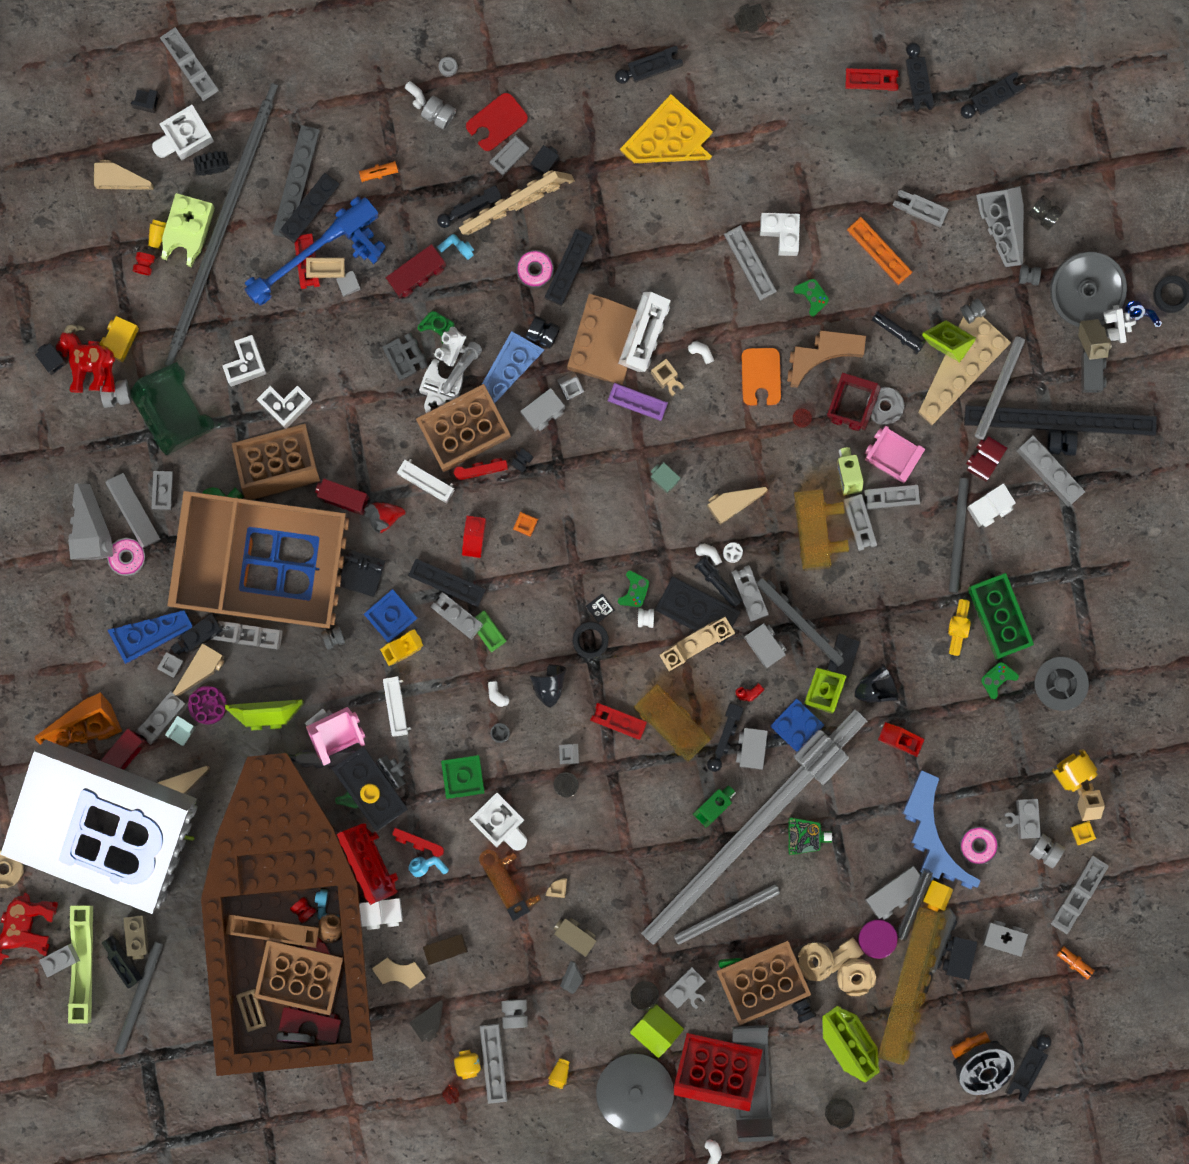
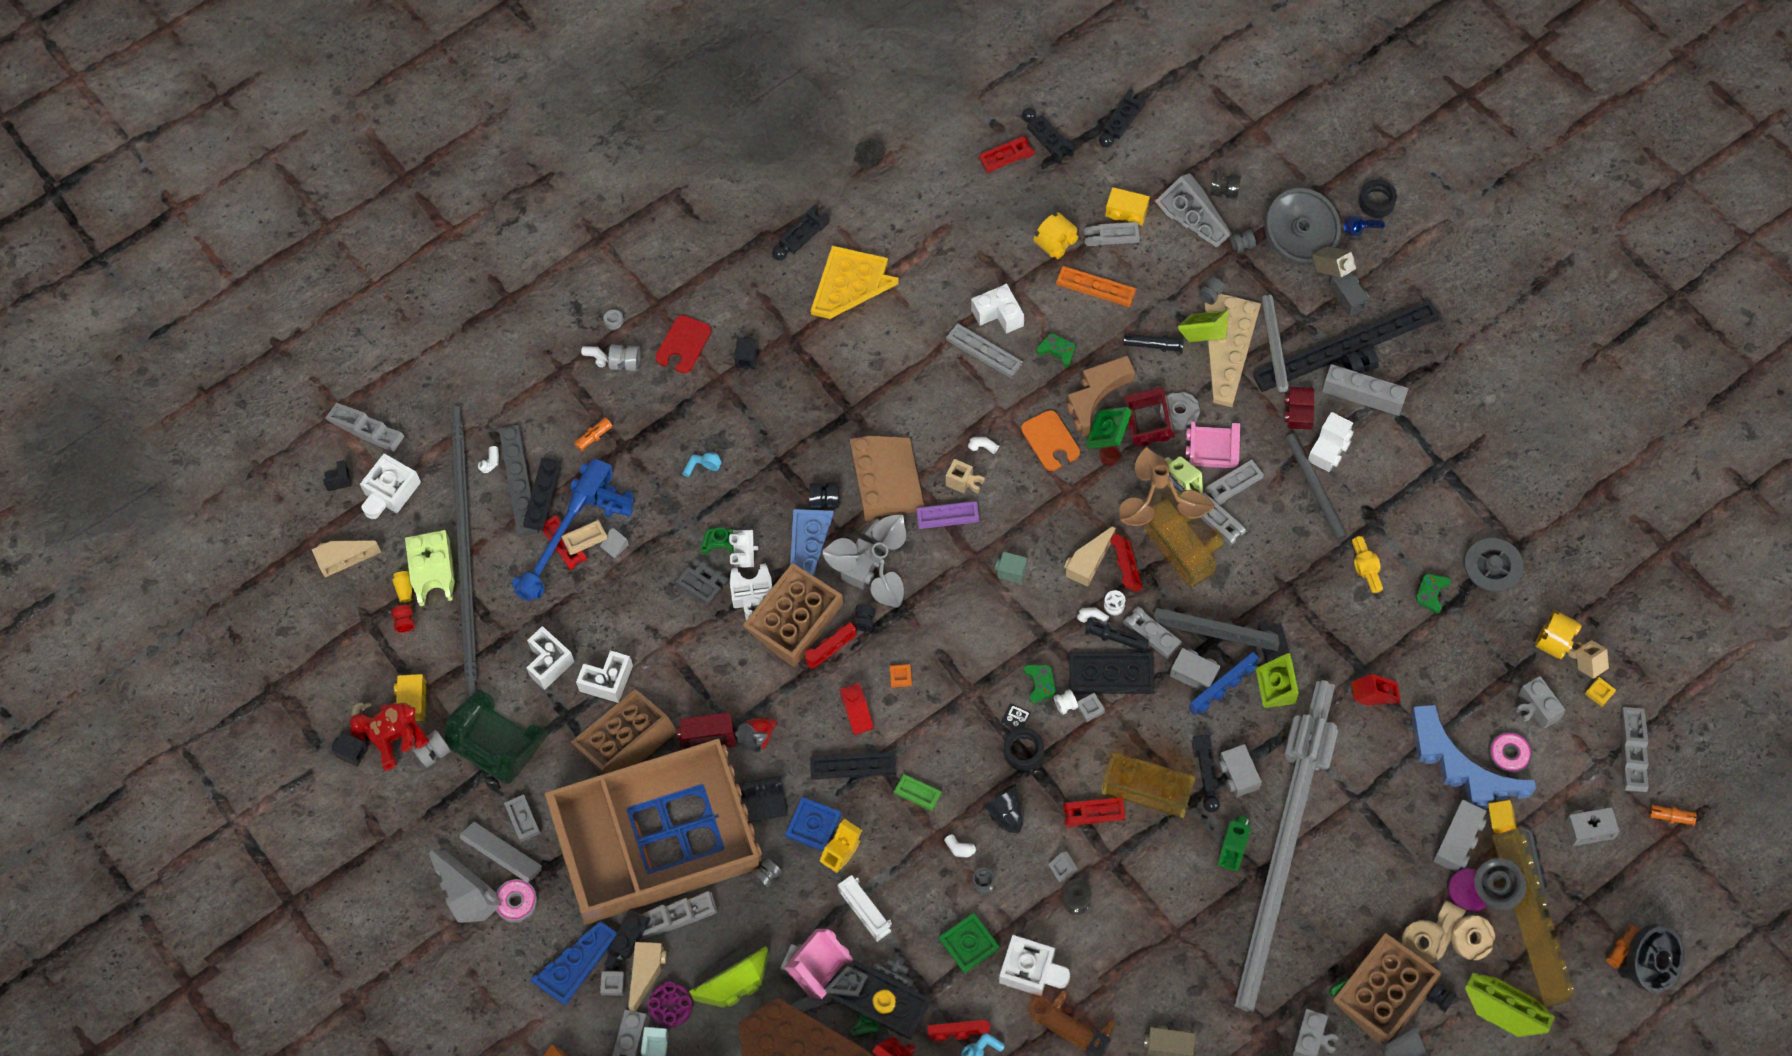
camera: 25 degrees left, 20 degrees down
black tyre [193,151,230,176] -> none
dark red brick [385,244,446,299] -> none
white container [397,459,455,503] -> none
light grey plate [430,592,483,640] -> none
black plate [437,185,502,228] -> none
light grey plant [443,342,482,394] -> none
tan wing [459,170,575,235] -> none
light grey tile [490,135,530,176] -> none
tile [516,250,554,289] -> none
black plate [544,229,593,306] -> none
tan tile [546,879,567,898] -> none
white brick [618,292,670,372] -> none
tan slope [659,616,735,671] -> none
light grey axle [674,885,780,944] -> none
red arm [735,683,764,702] -> none
blue plate [770,699,824,752] -> none
torso [788,818,832,855] -> none
black helmet [854,663,898,703] -> none
dark grey axle [897,868,933,941] -> none
black brick [942,936,977,980] -> none
green brick [968,573,1034,660] -> none
black plate [1005,1034,1052,1102] -> none
light grey wheel [1029,833,1065,869] -> none
white hips [1104,305,1136,343] -> none
none -> white arm [478,446,499,473]
none -> light grey plant [822,515,906,608]
none -> dark grey piece [825,966,868,996]
none -> yellow brick [1033,212,1078,259]
none -> light grey plate [1077,693,1105,722]
none -> green plate [1085,407,1132,449]
none -> yellow brick [1105,187,1150,226]
none -> red plate [1110,534,1143,592]
none -> medium nougat plant [1119,447,1215,526]
none -> blue plate [1189,652,1259,716]
none -> dark grey wheel [1475,858,1527,910]

